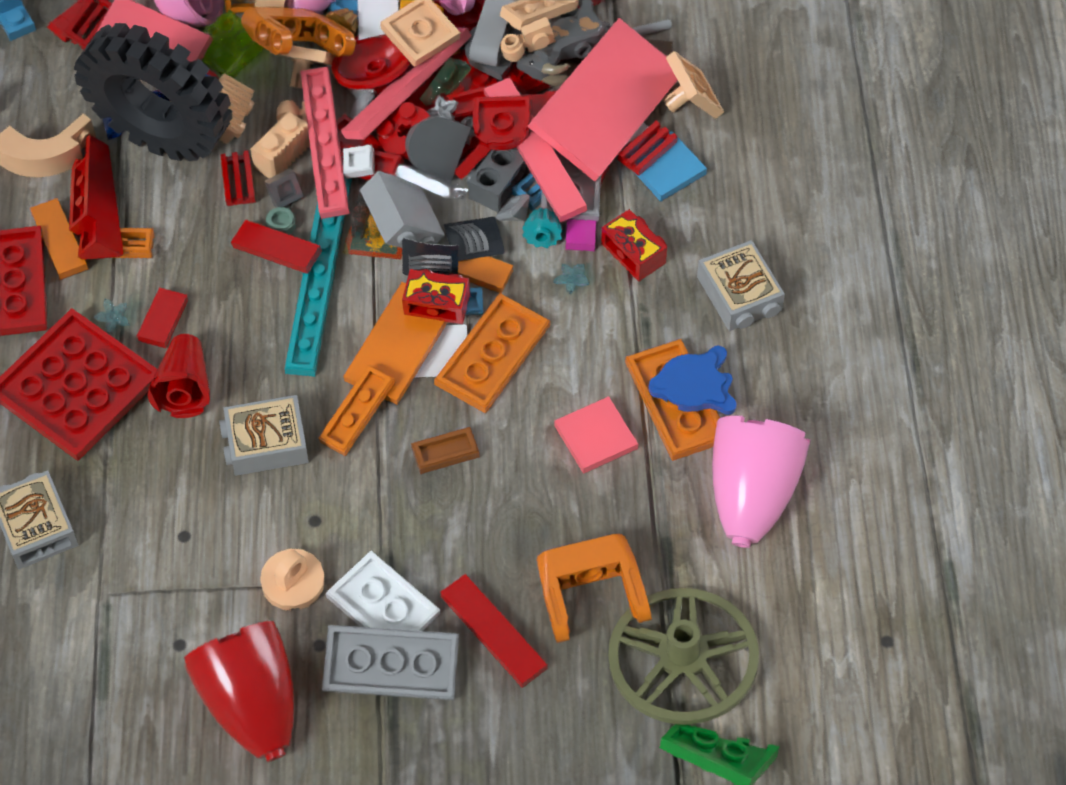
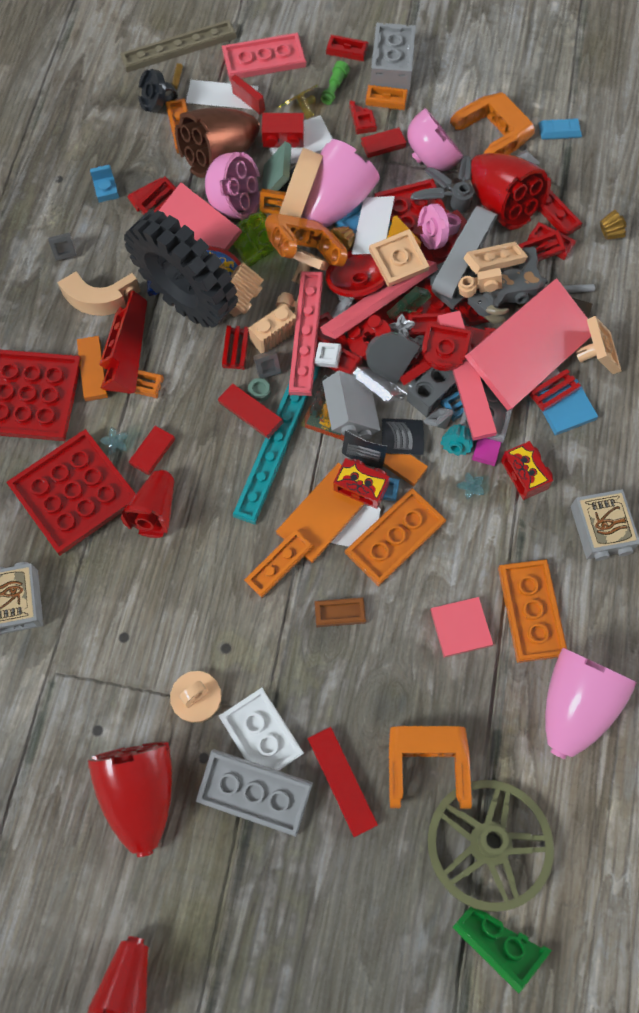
camera: 15 degrees right, 10 degrees up
brick [219,395,309,476] -> none
blue tile [648,345,737,415] -> none

